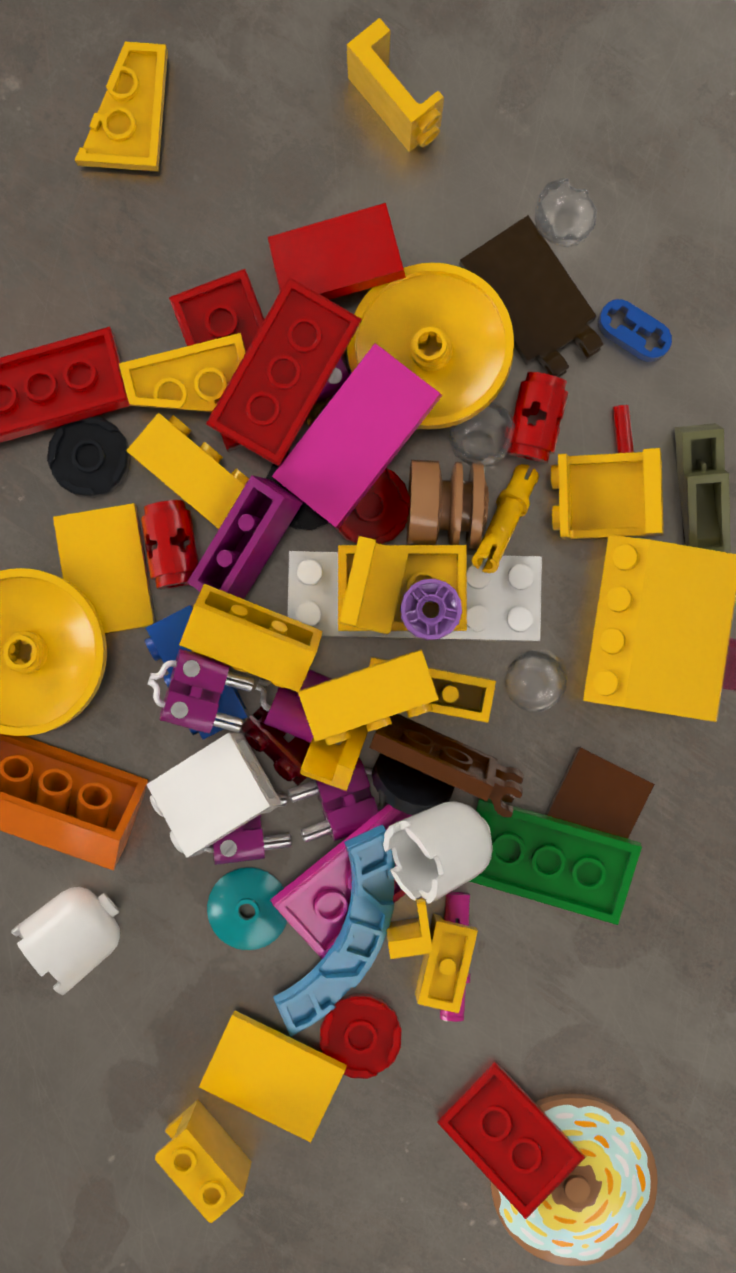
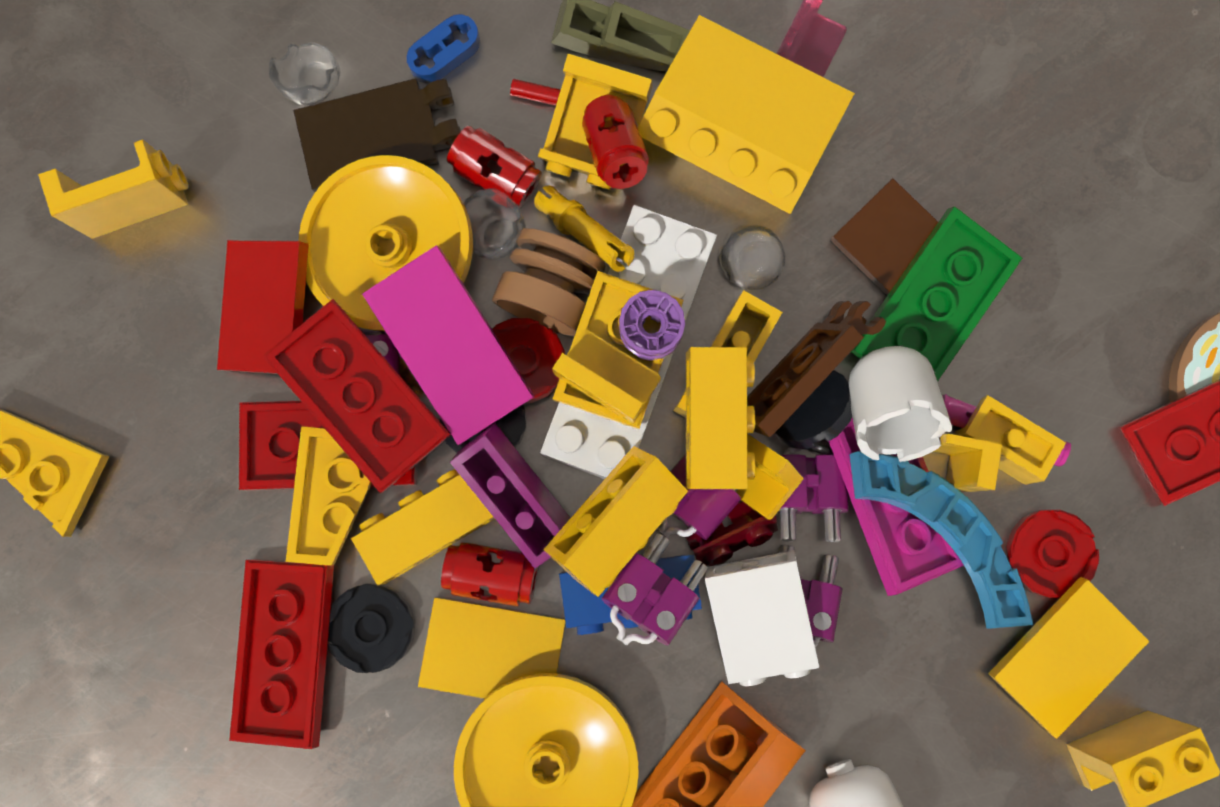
camera: 70 degrees left, 5 degrees down
teal dish [207,867,287,950] -> none
none -> red piece [582,95,649,189]

